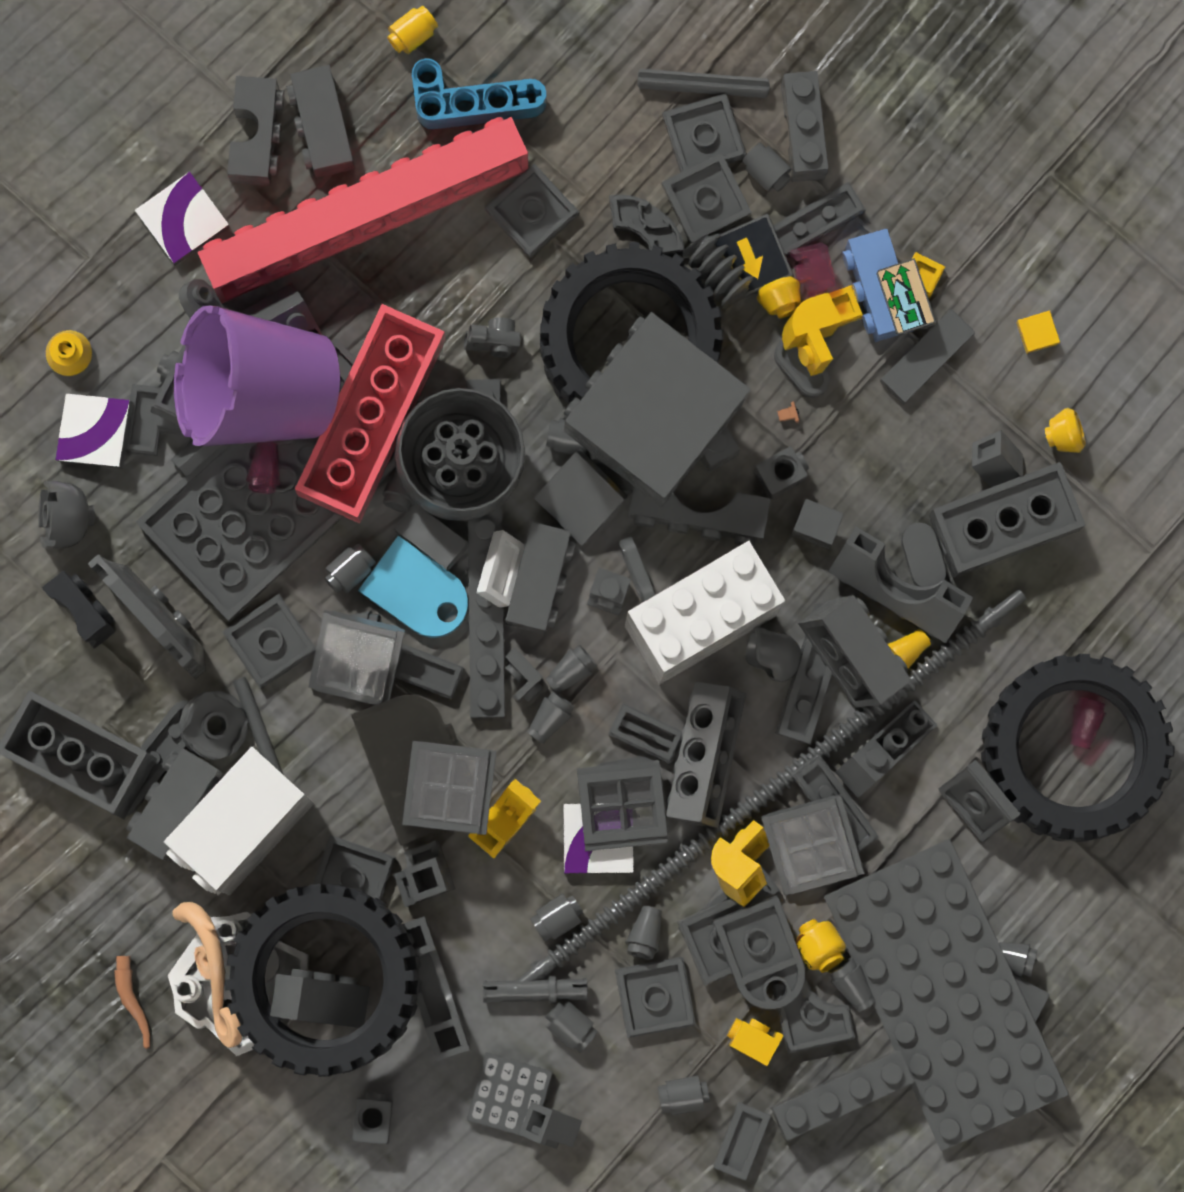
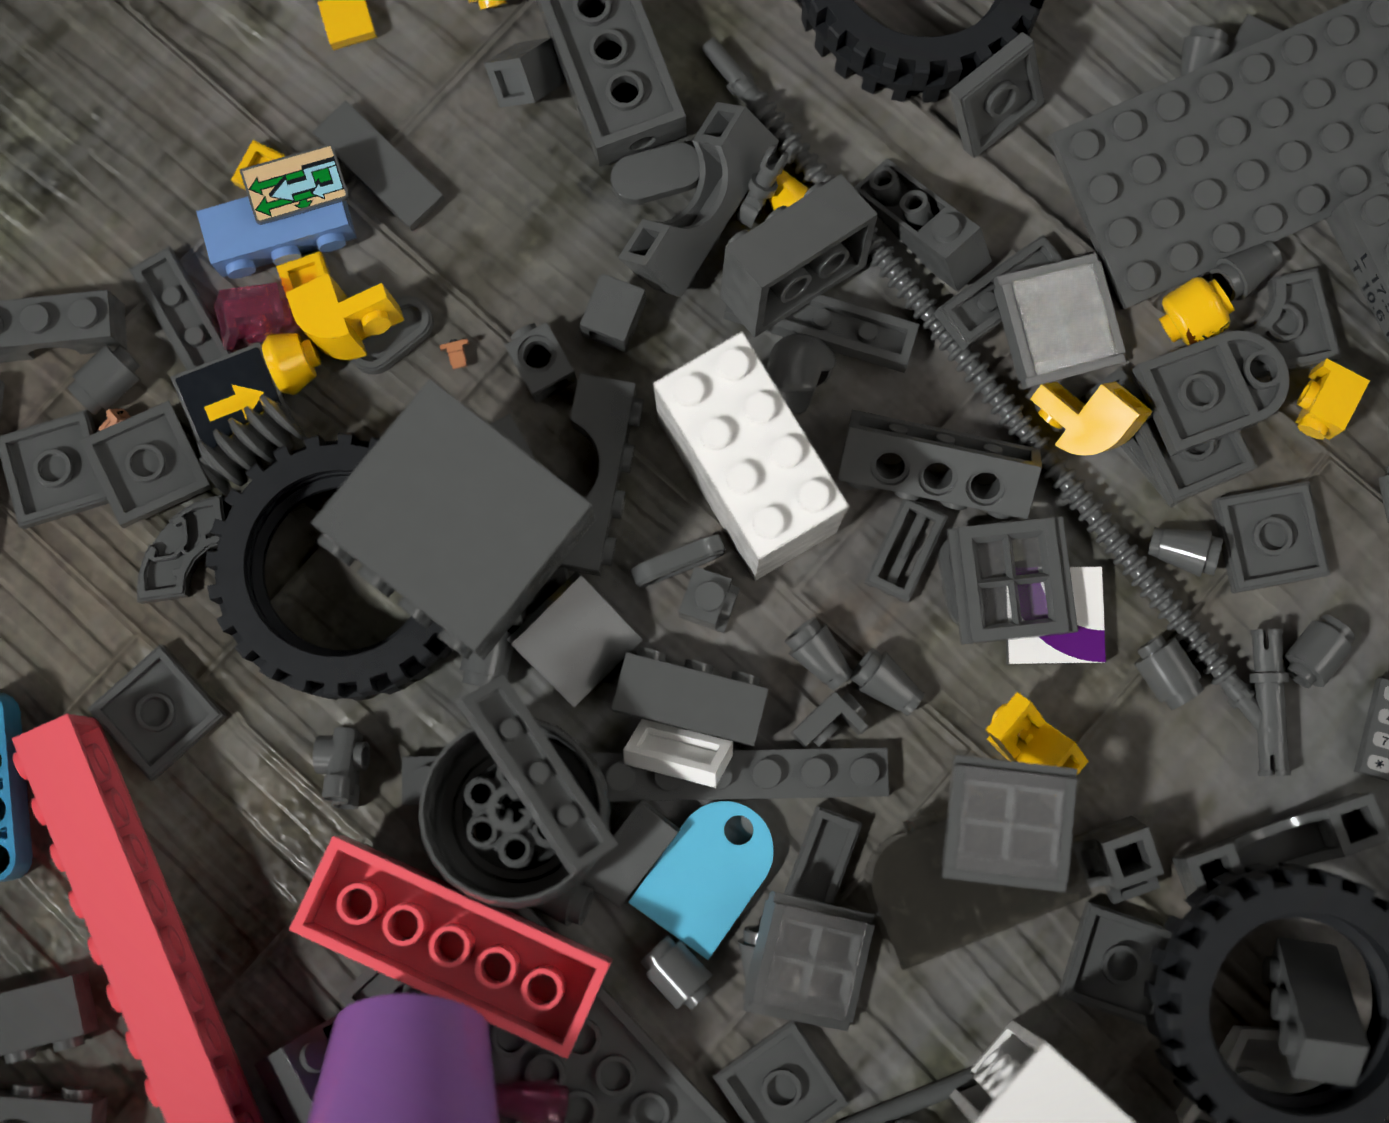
camera: 80 degrees left, 0 degrees up
none -> nougat piece [98,409,131,431]
none -> dark grey plate [457,674,618,877]
none -> dark grey piece [735,145,788,228]

